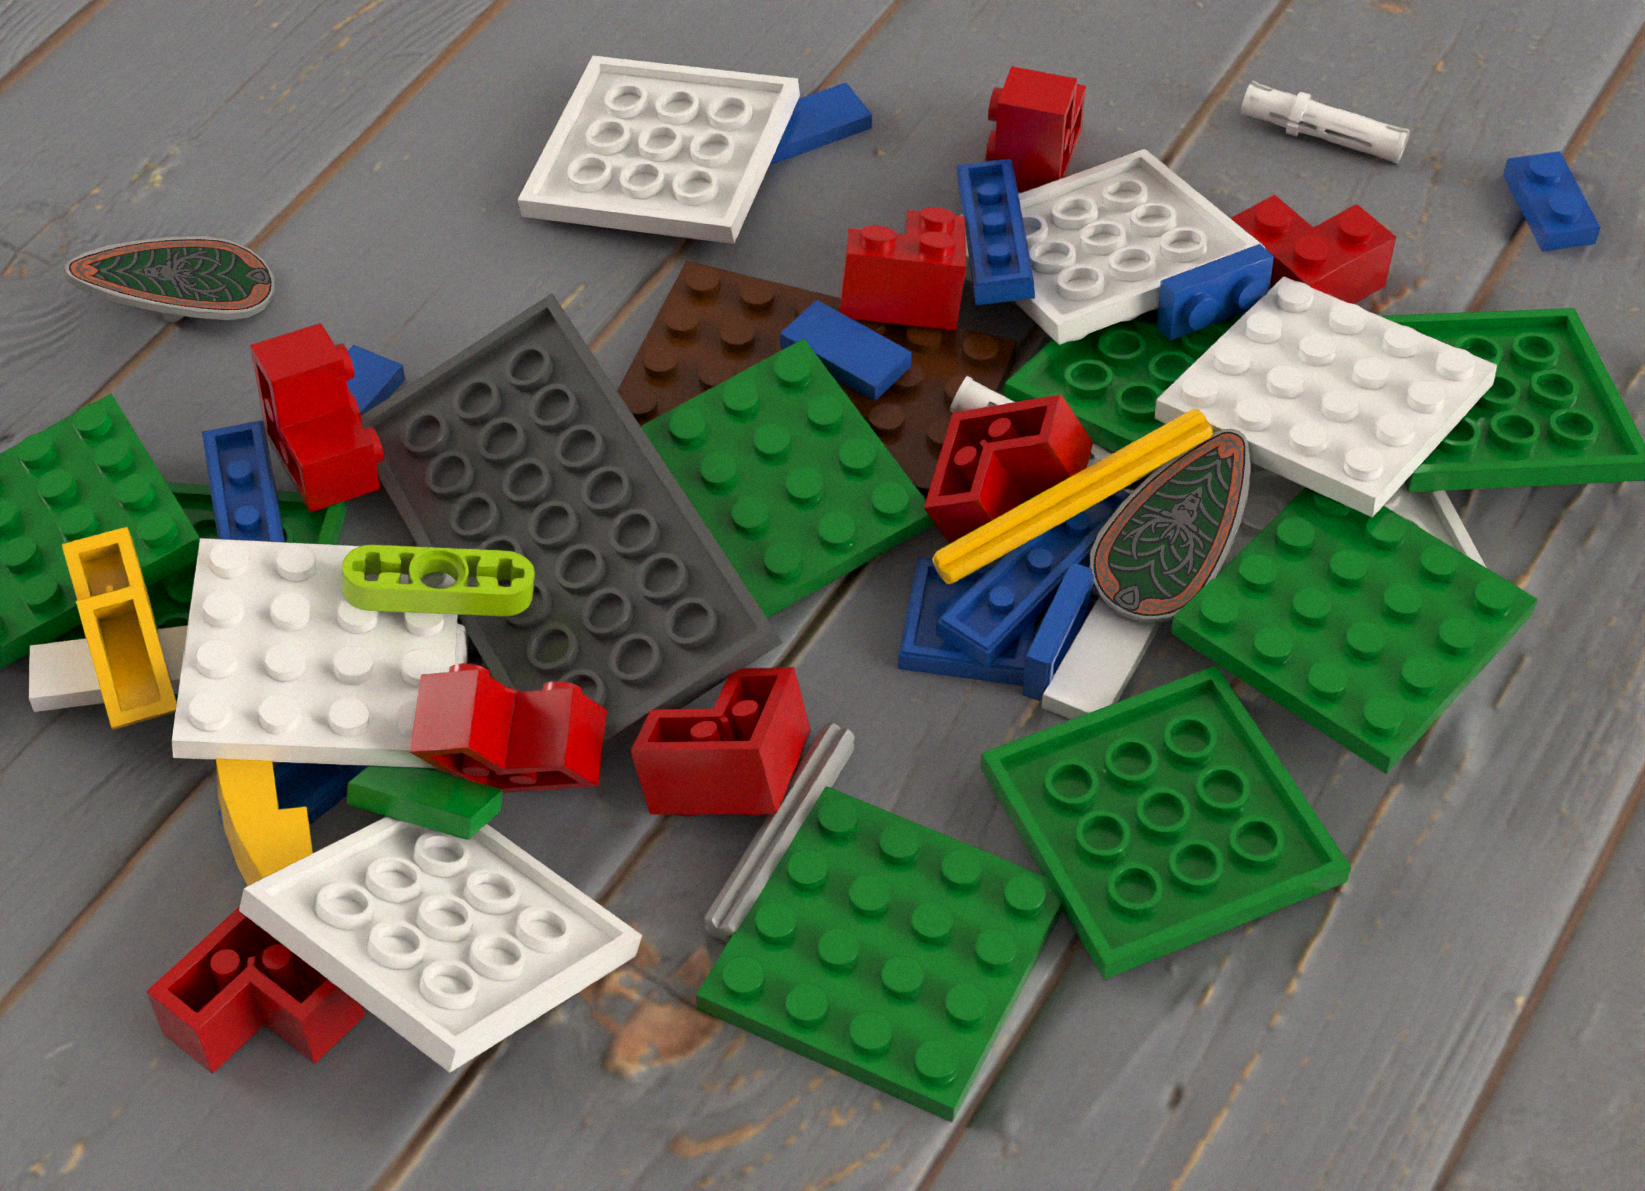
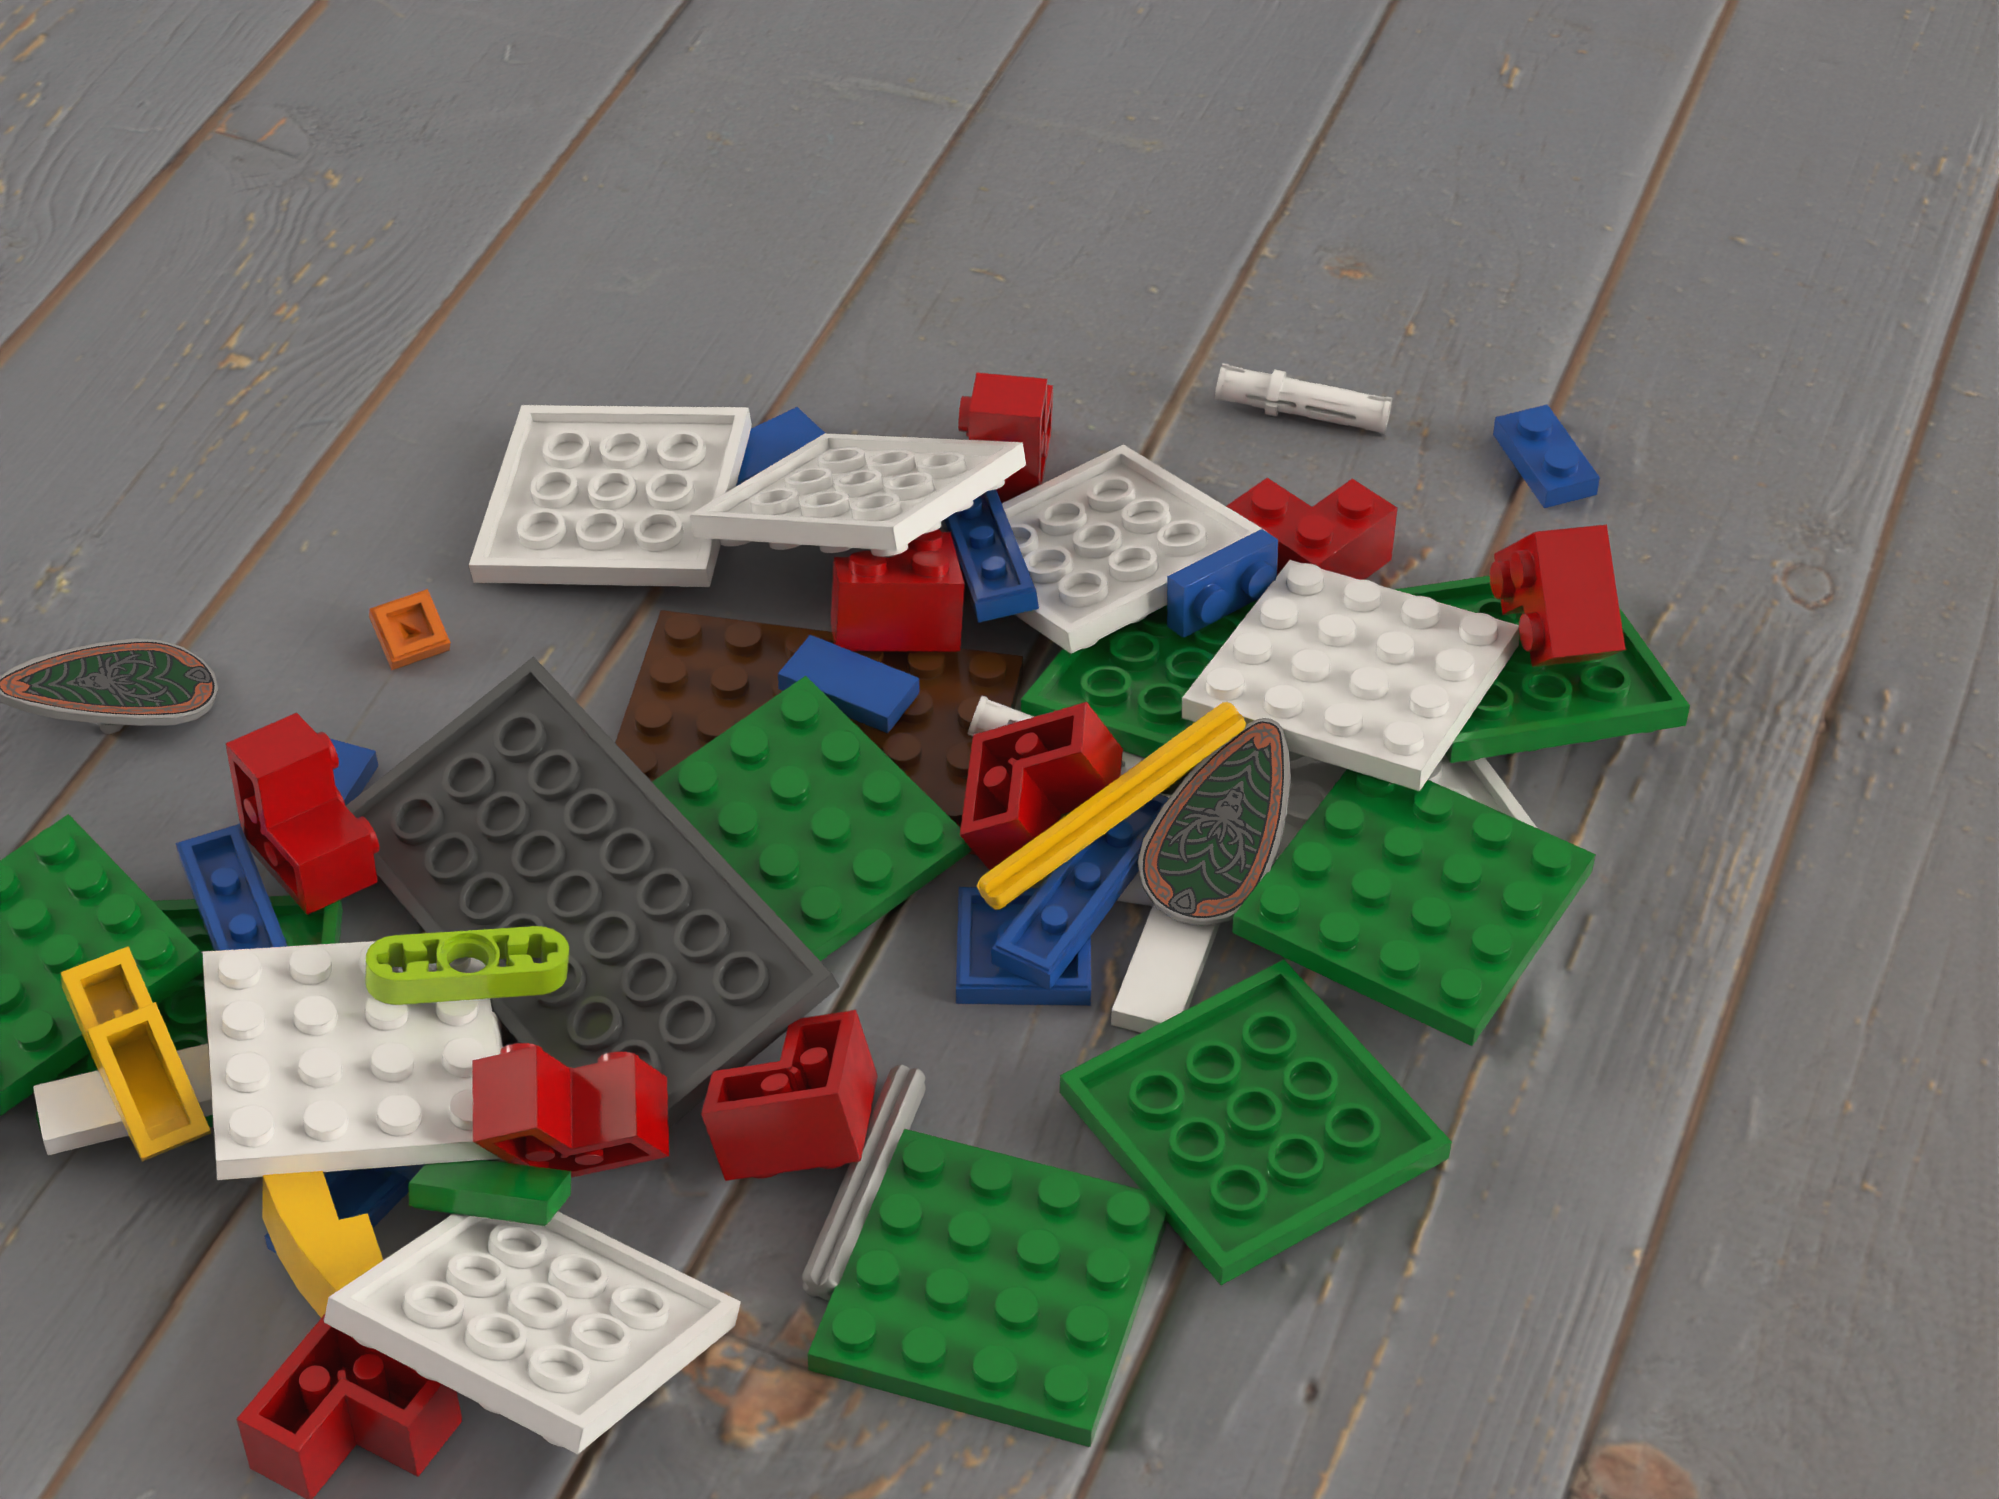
camera: 10 degrees left, 5 degrees down
blue tile [1022,562,1094,702] -> none
none -> orange tile [369,589,451,670]
none -> white plate [690,433,1026,557]
none -> red brick [1490,524,1625,667]

